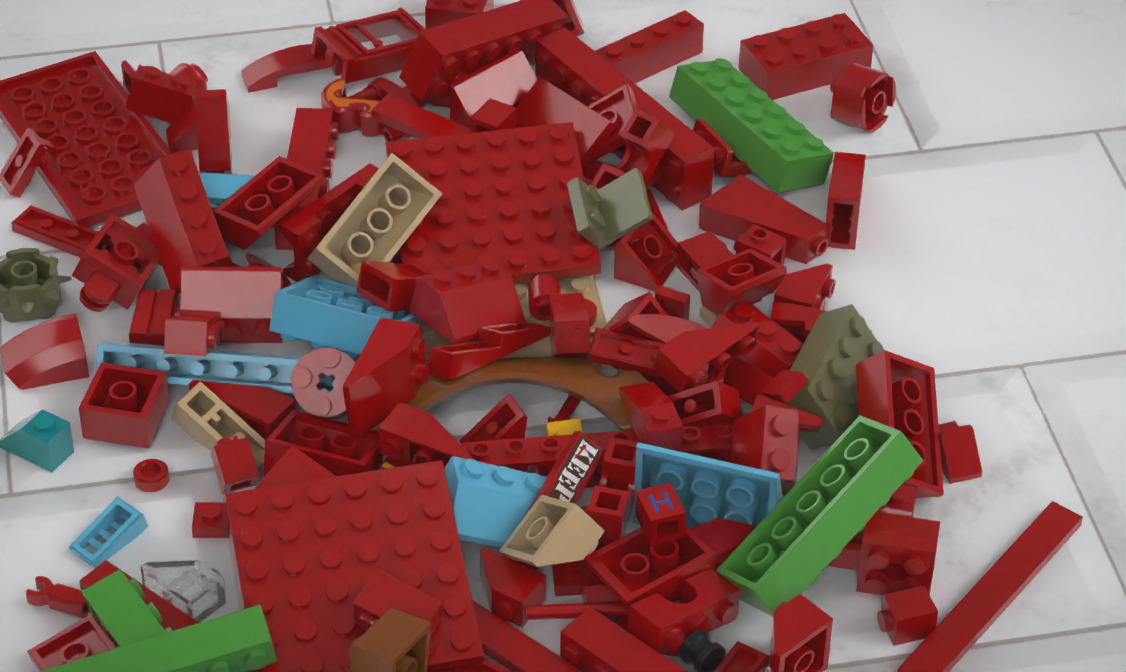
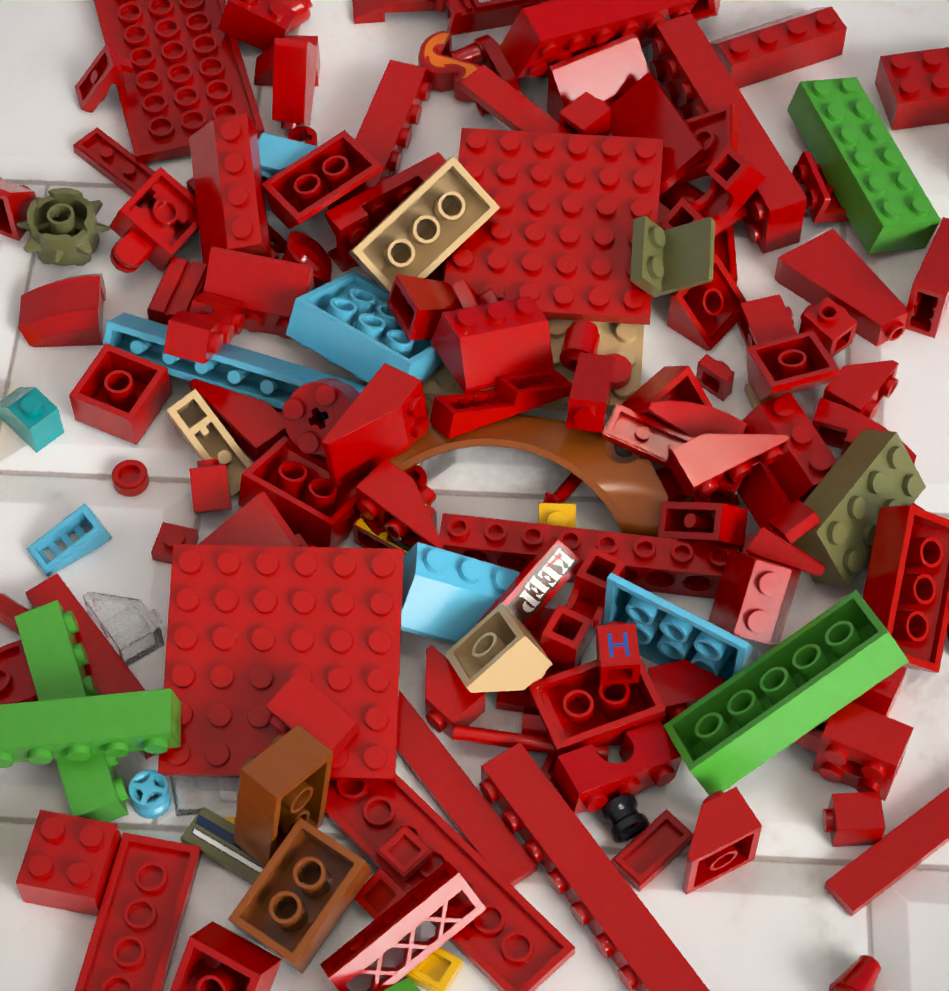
camera: 15 degrees right, 15 degrees up
red slope [459,394,528,444] -> none
red slope [619,381,683,452] -> none

